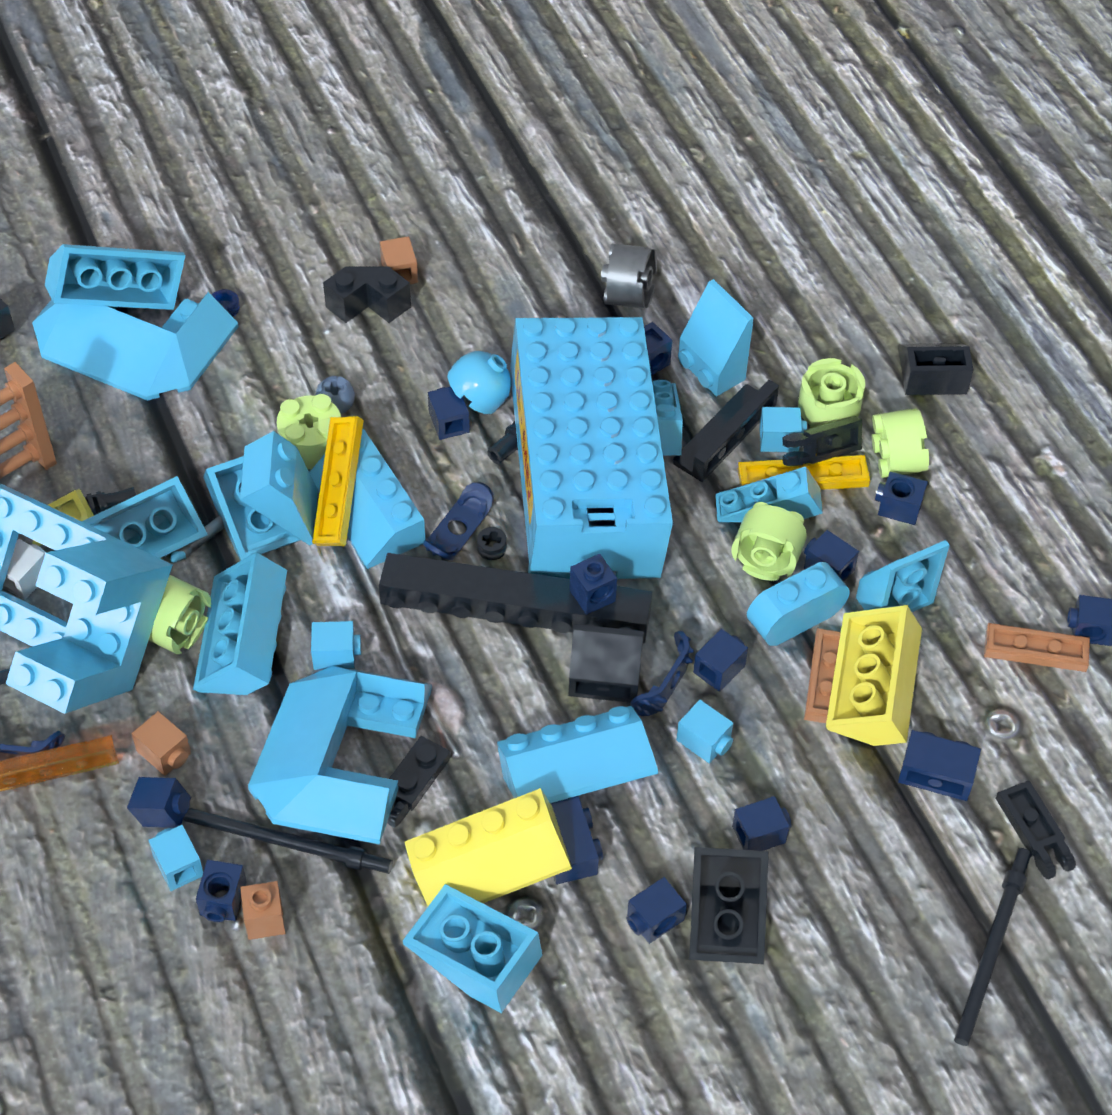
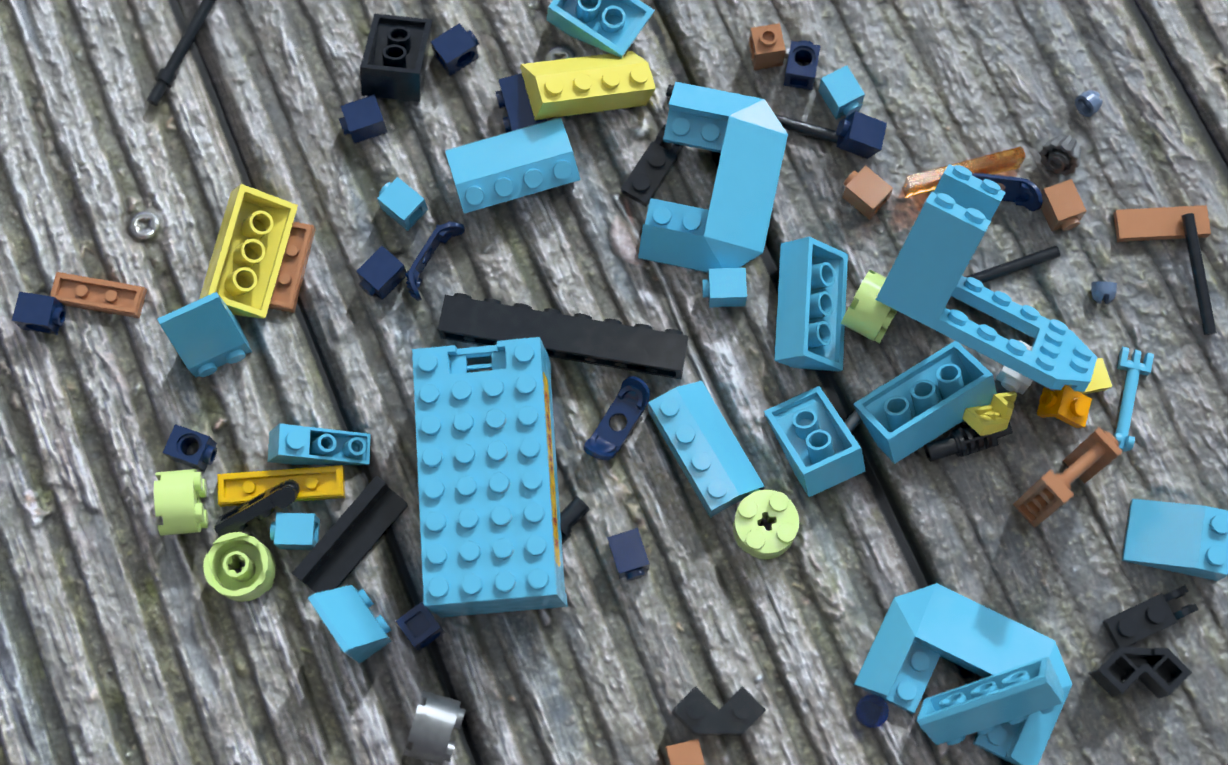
camera: 175 degrees left, 20 degrees up
medium azure slope [240,431,318,546] -> none
yellow tile [312,416,364,546] -> none
sand blue piece [315,376,355,414] -> none
medium azure cylinder [447,351,512,414] -> none
black bush [477,527,507,560] -> none
black slope [568,624,644,703] -> none
dark blue brick [569,554,617,615] -> none
medium azure slope [652,380,683,456] -> none
yellowish green brick [731,502,807,581] -> none
medium azure brick [747,562,850,646] -> none
dark blue brick [804,530,859,582] -> none
black slope [898,343,974,395] -> none
dark blue brick [898,730,981,801] -> none
black hinge [995,780,1076,880] -> none

